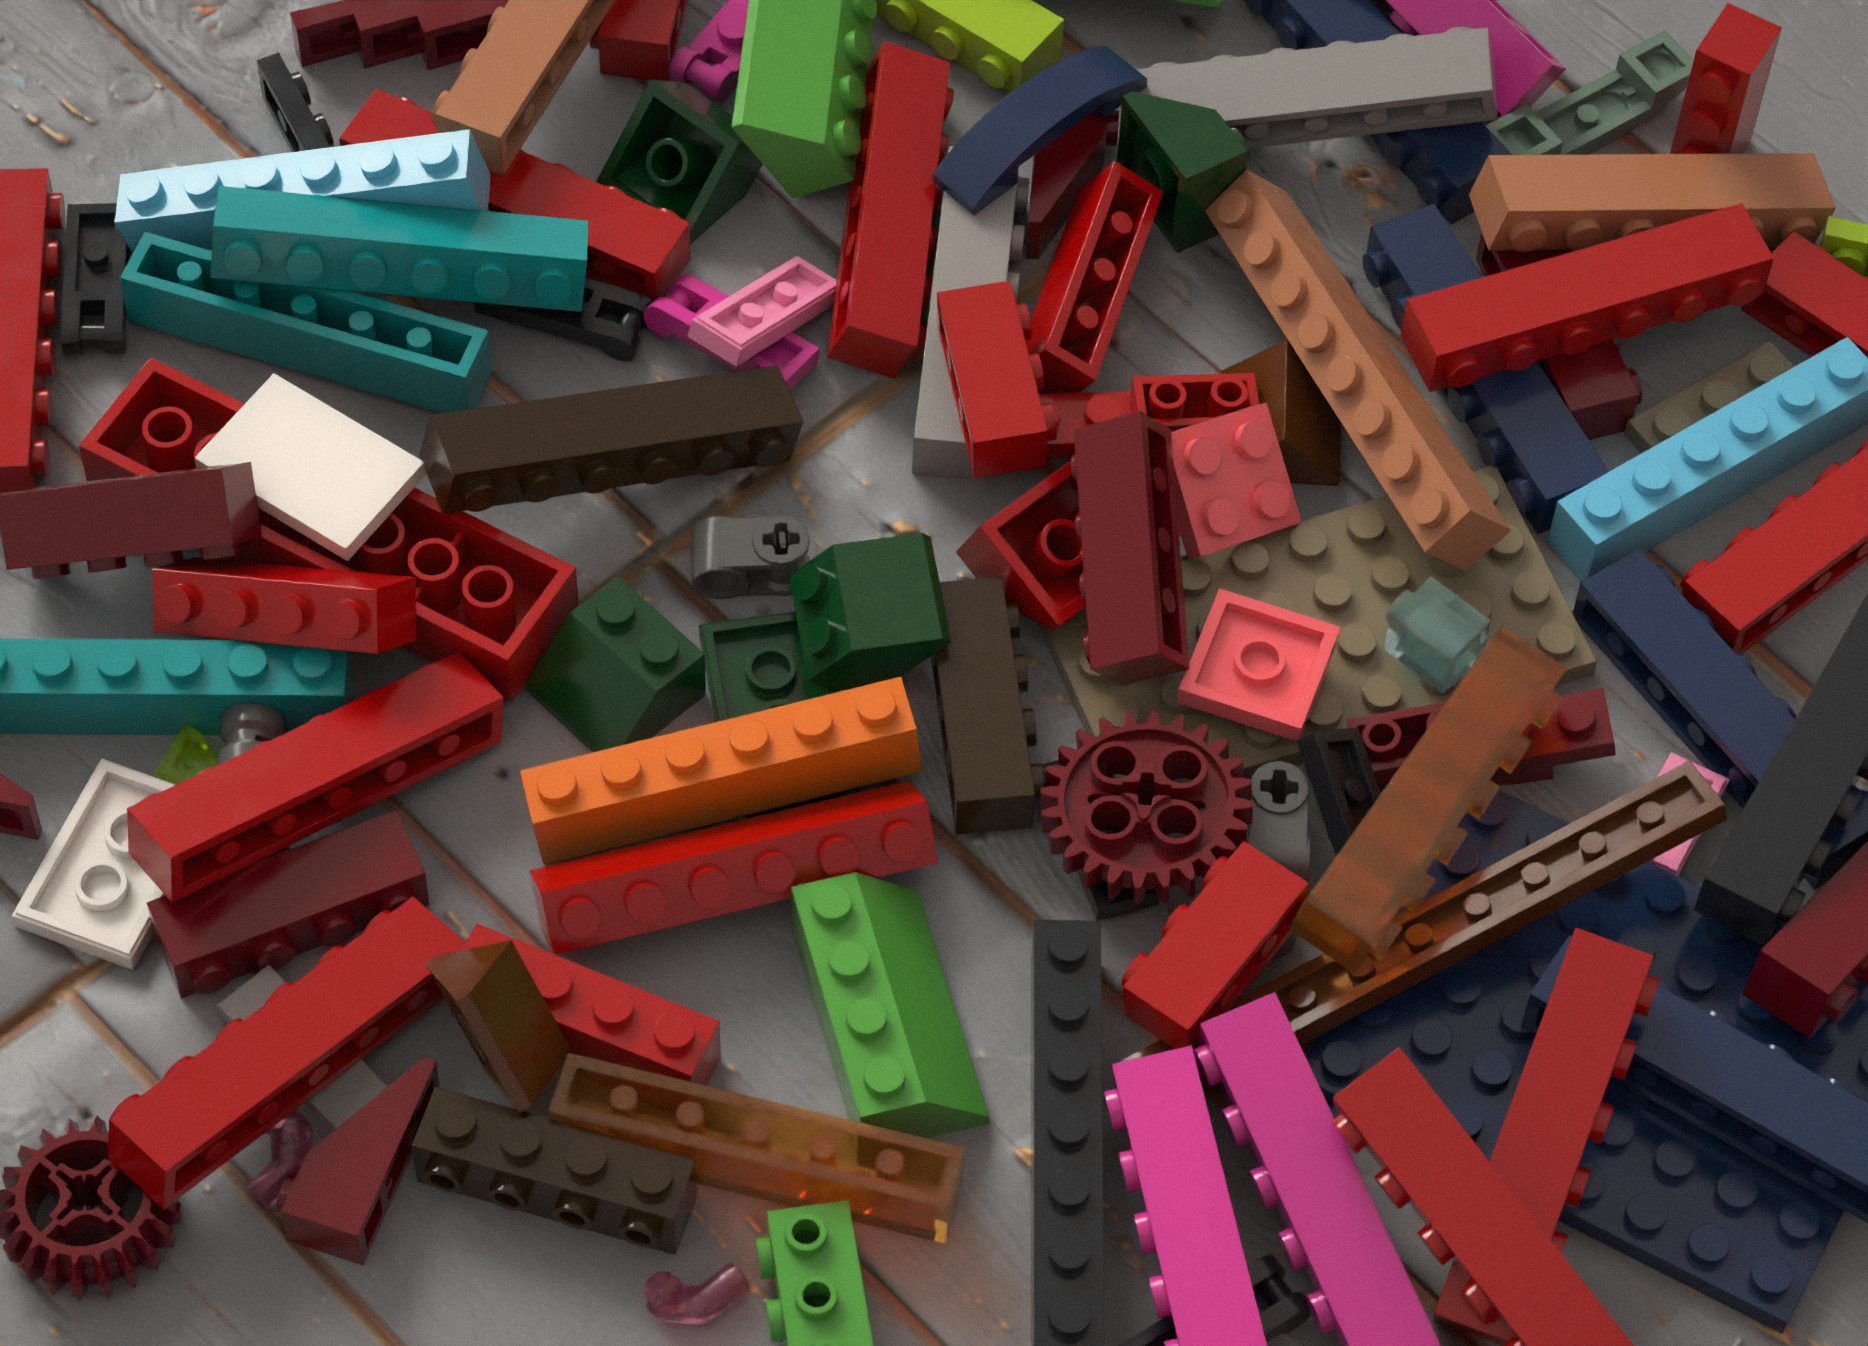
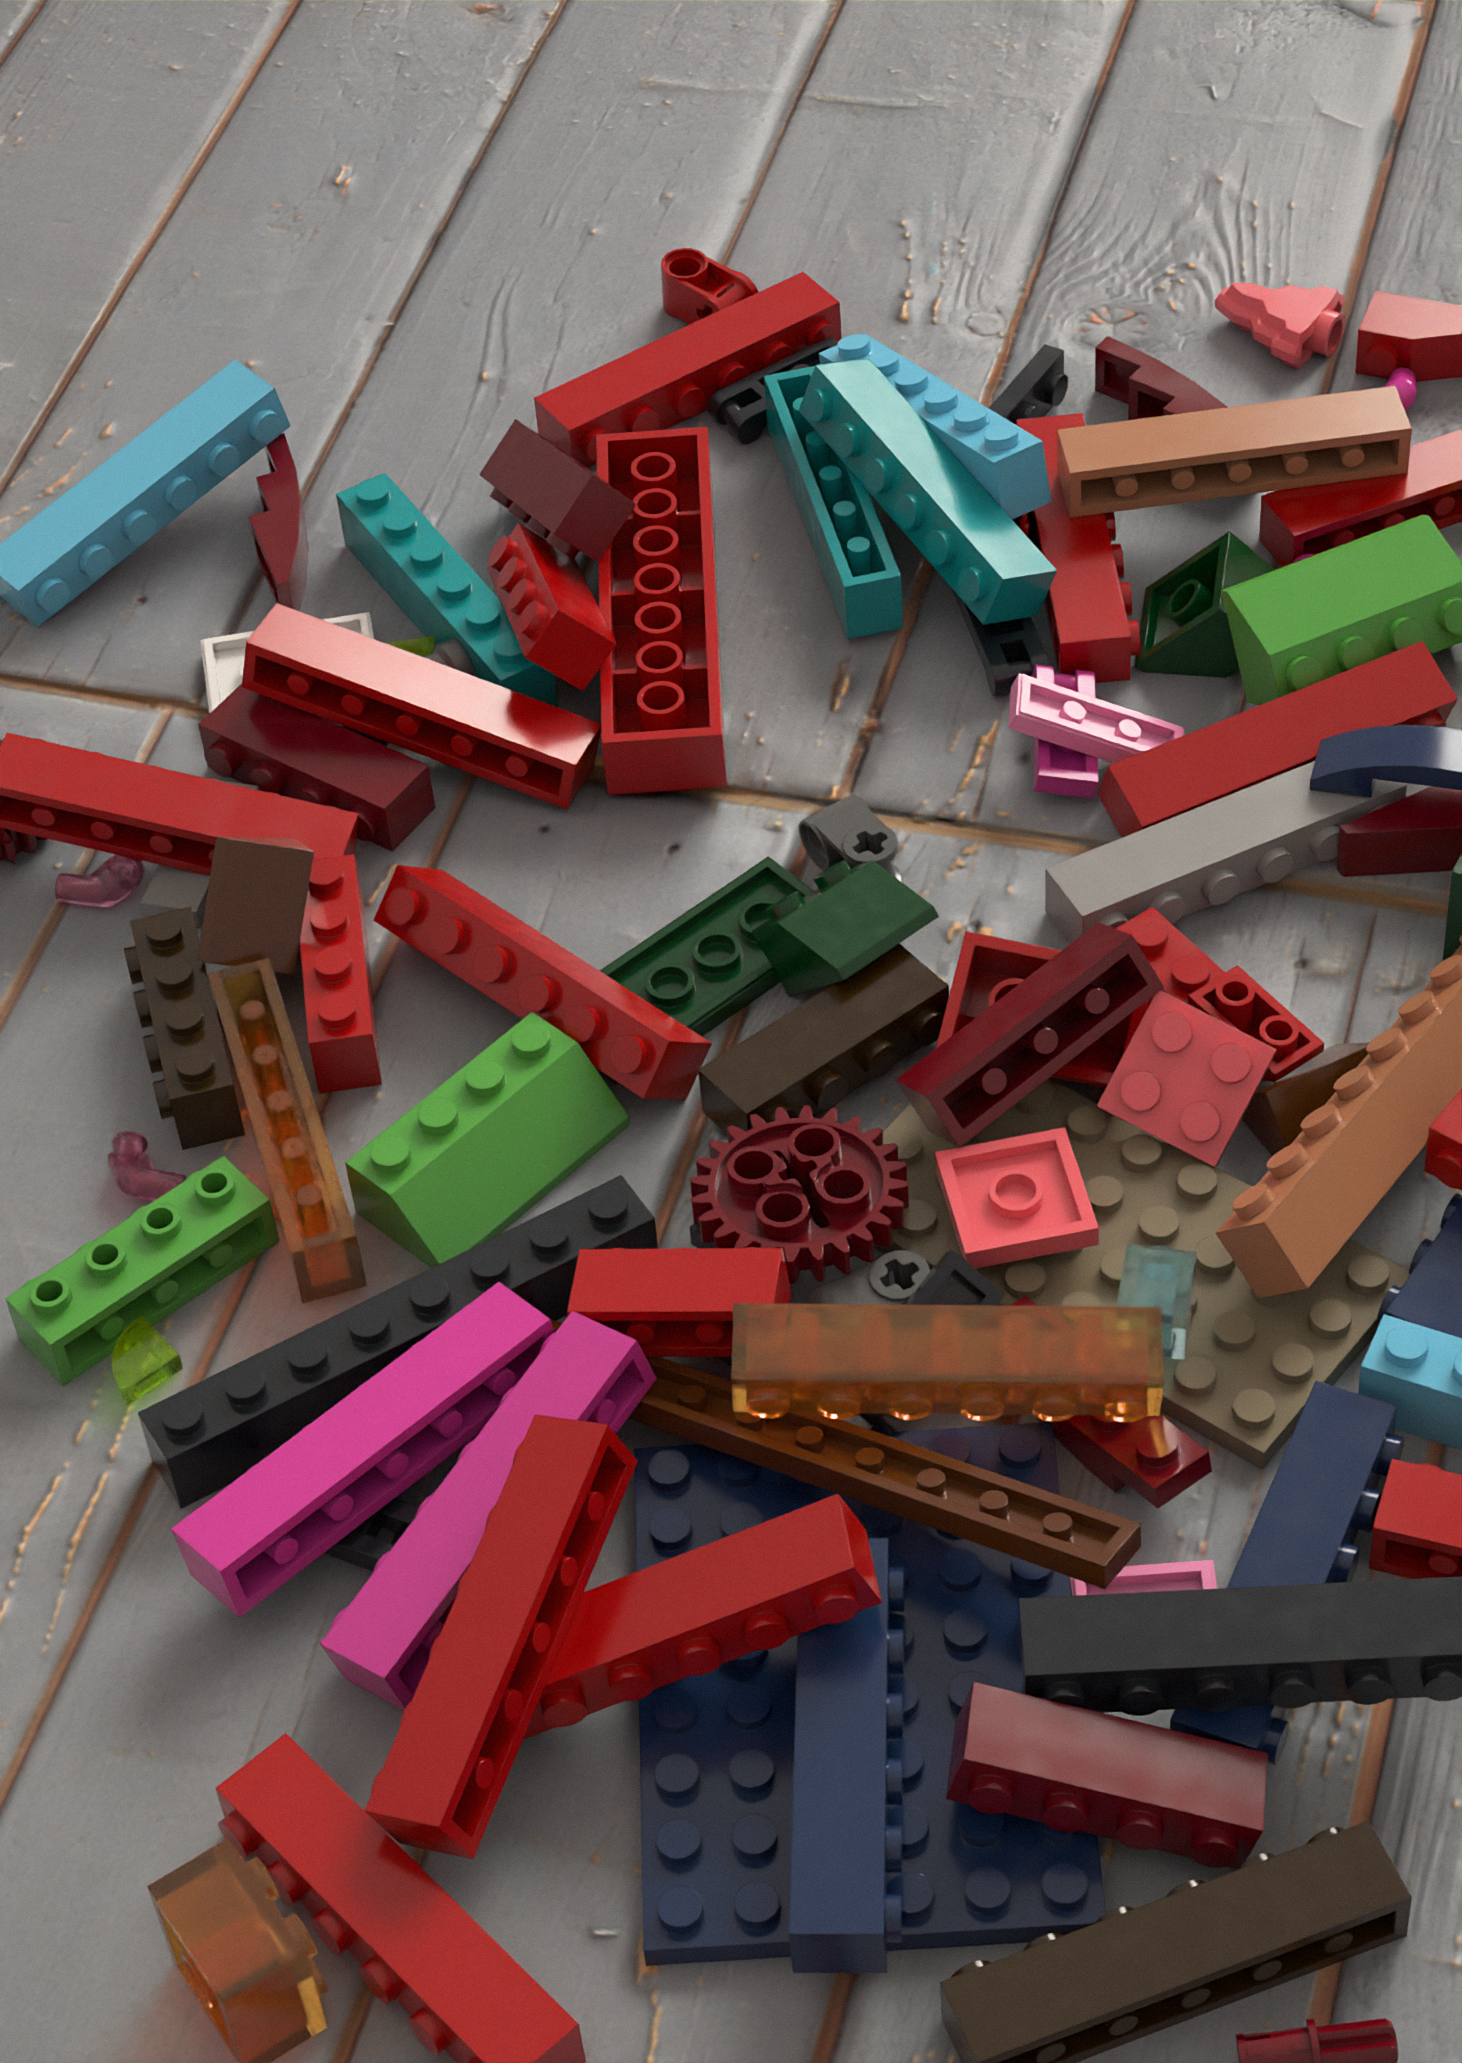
camera: 65 degrees right, 10 degrees down
white tile [194,373,426,561] -> none
dark red slope [276,1057,440,1266] -> none
dark brown brick [419,365,804,514] -> none
orange brick [520,677,922,865] -> none
dark green slope [525,576,706,752] -> none
red brick [937,281,1057,478] -> none
red brick [1025,161,1164,394] -> none

